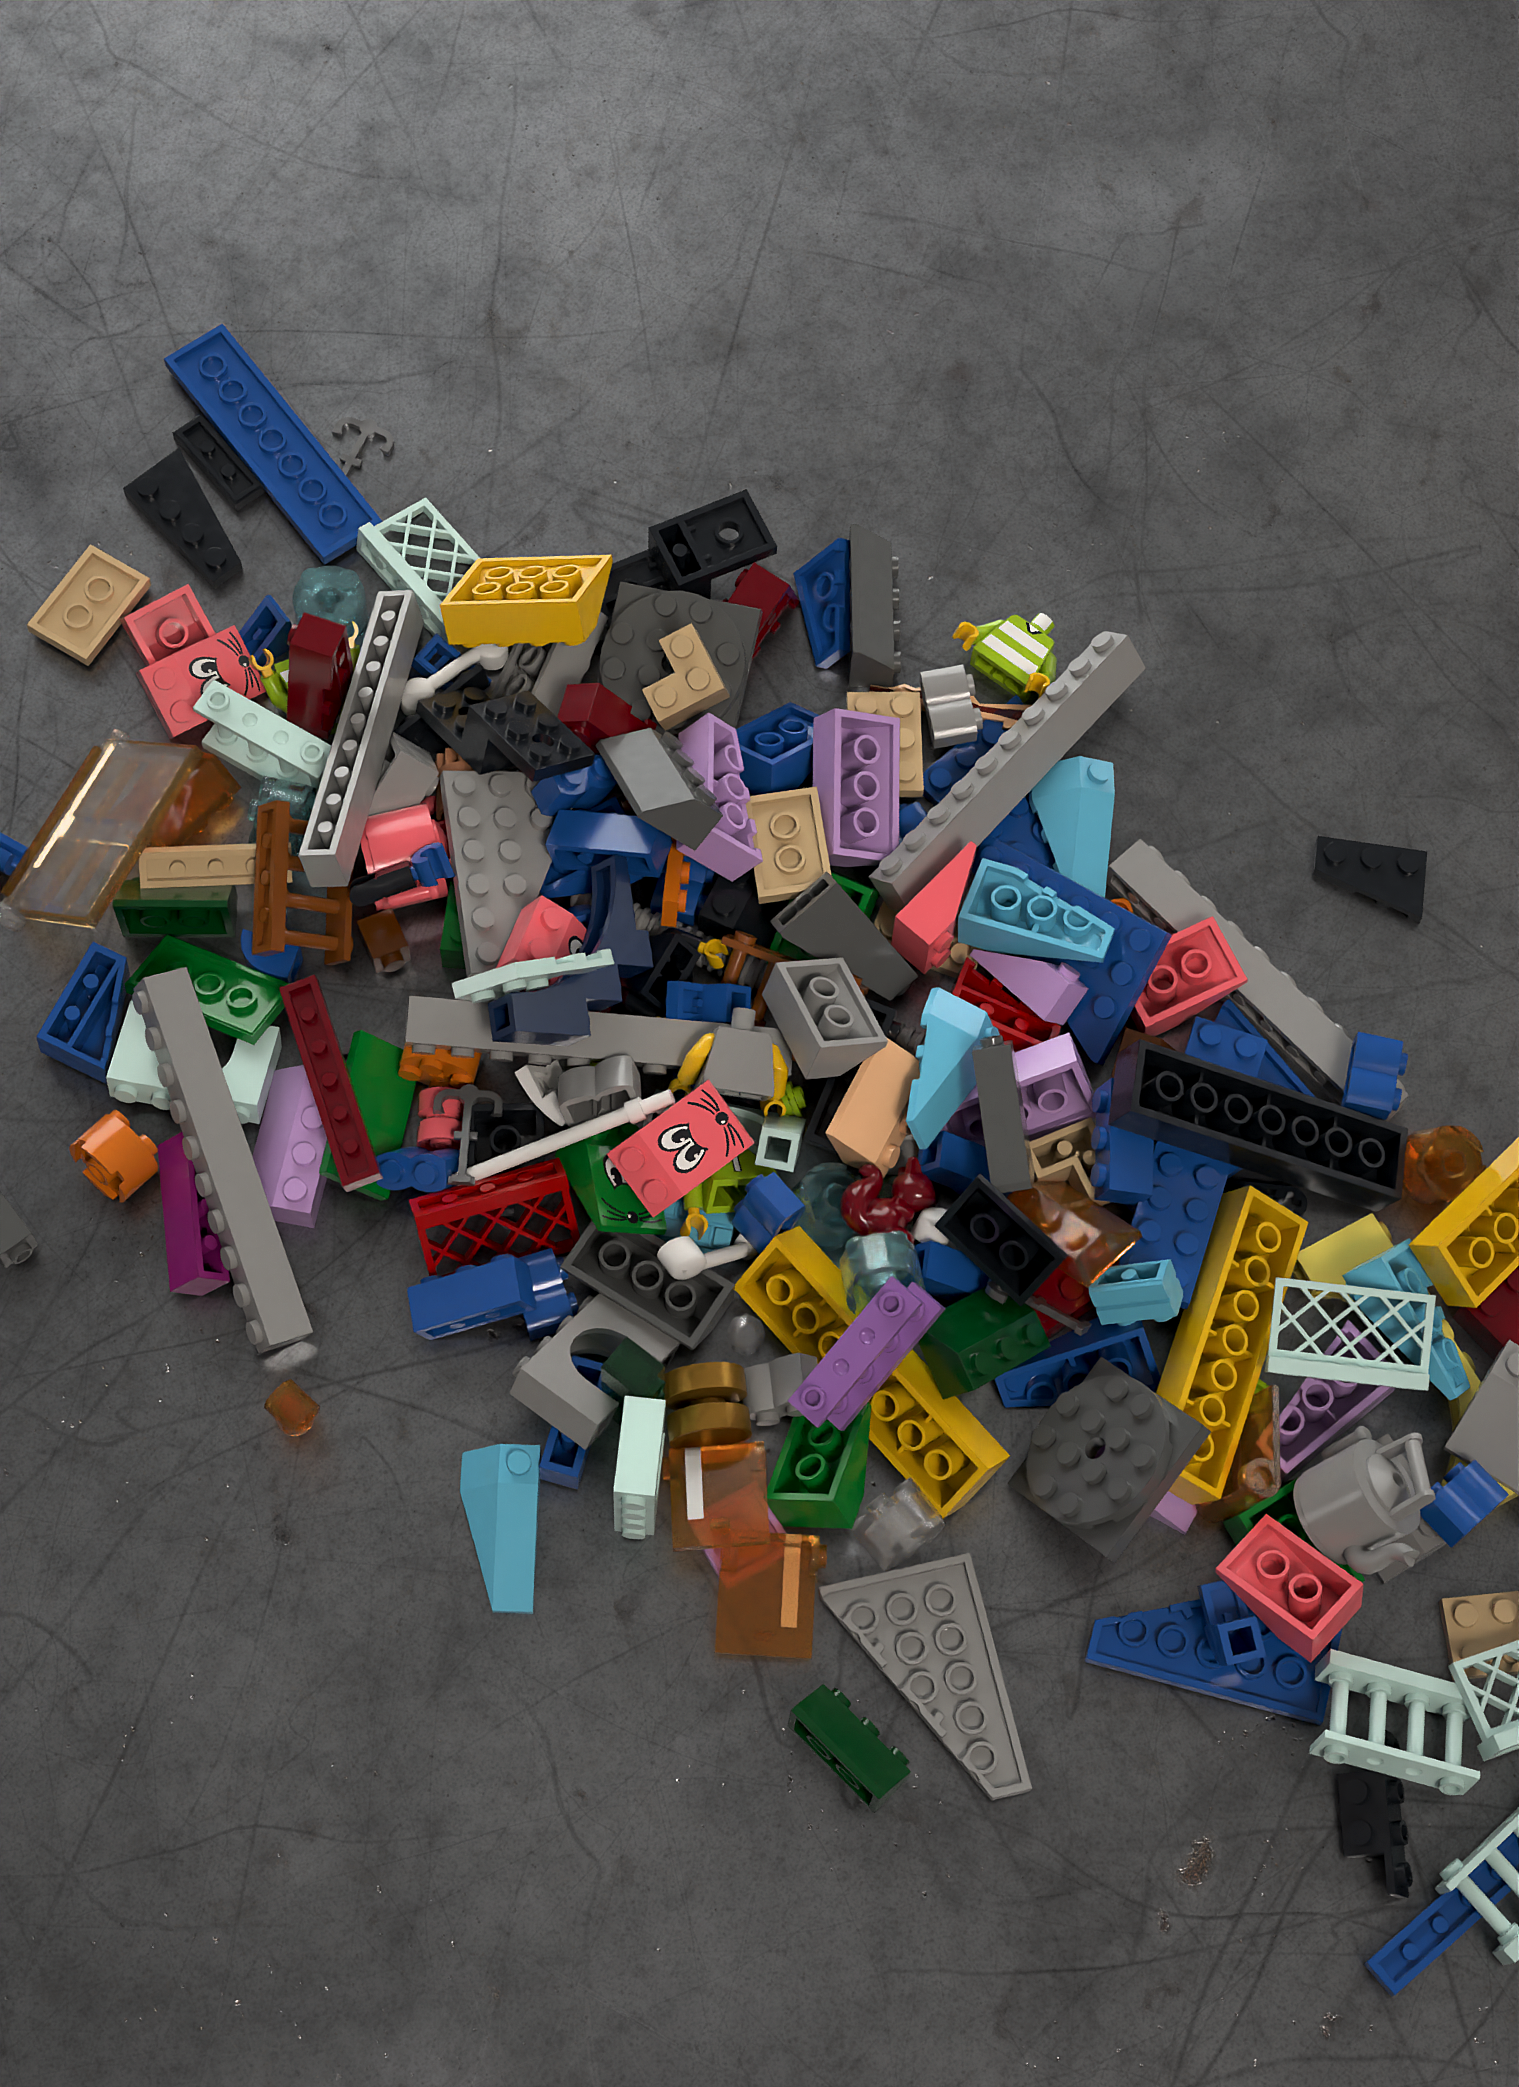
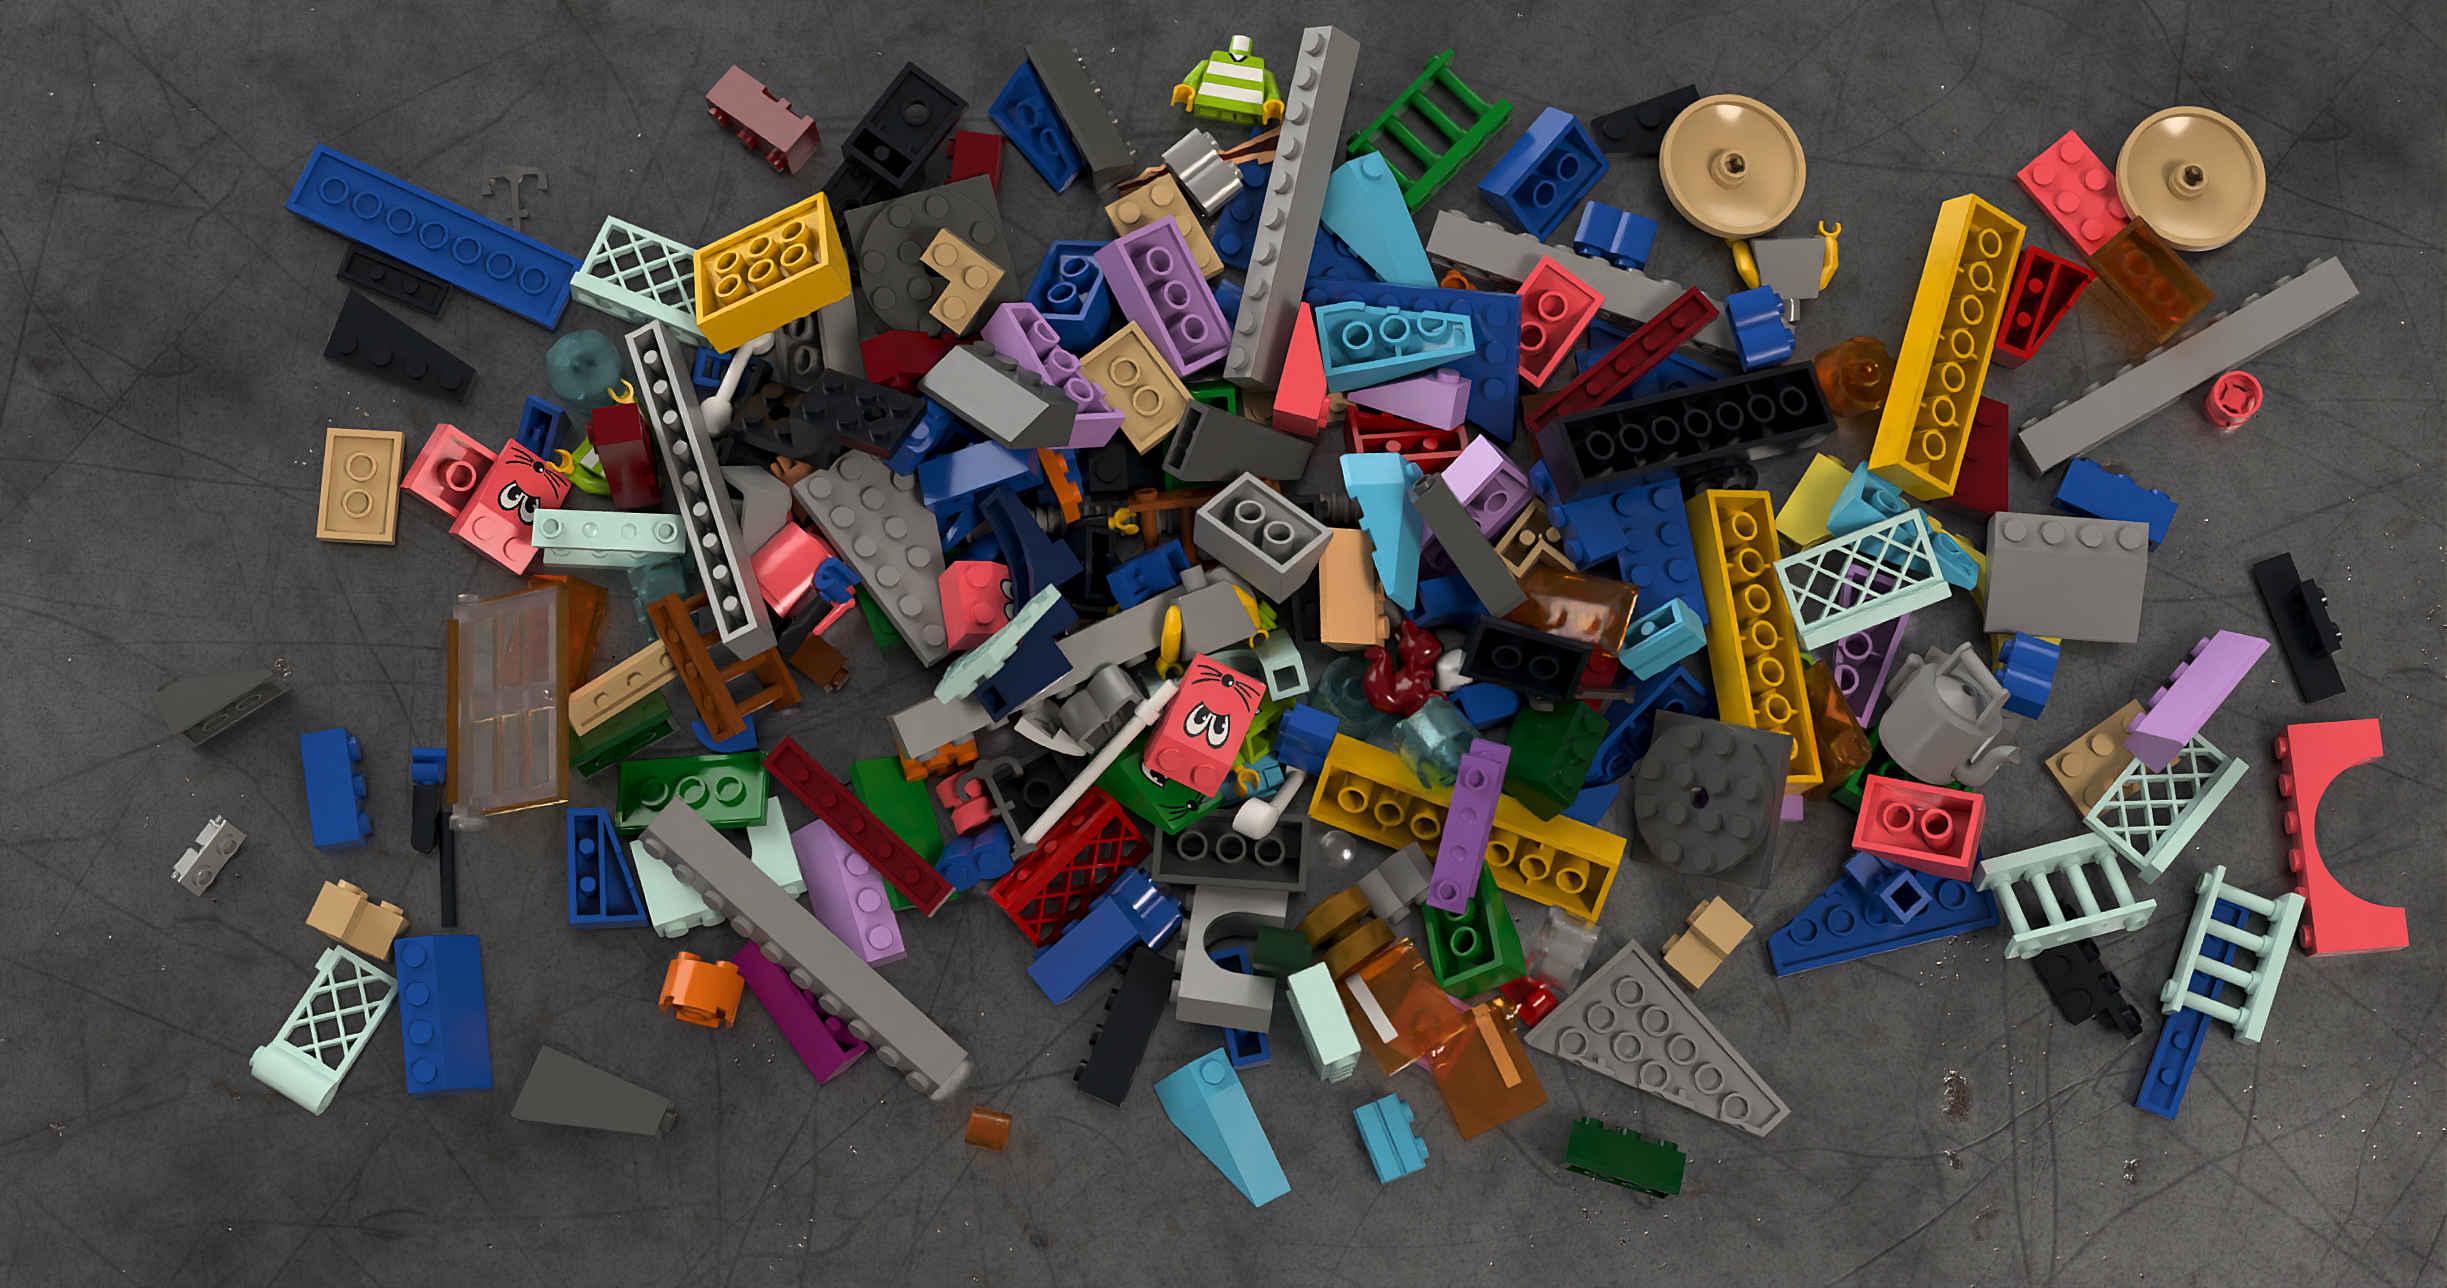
camera: 25 degrees left, 10 degrees up
none -> wedge [705,65,821,176]
none -> black brick [1073,946,1179,1110]
none -> green fence [1345,48,1513,217]
none -> medium azure brick [1352,1093,1429,1186]
none -> blue slope [1477,106,1611,243]
none -> red piece [1497,958,1559,1028]
none -> dark red plate [1523,285,1720,441]
none -> blue slope [1560,783,1620,827]
none -> blue brick [1573,200,1659,271]
none -> tan dish [1659,94,1806,239]
none -> tan brick [1659,896,1753,994]
none -> light grey torso [1725,221,1841,321]

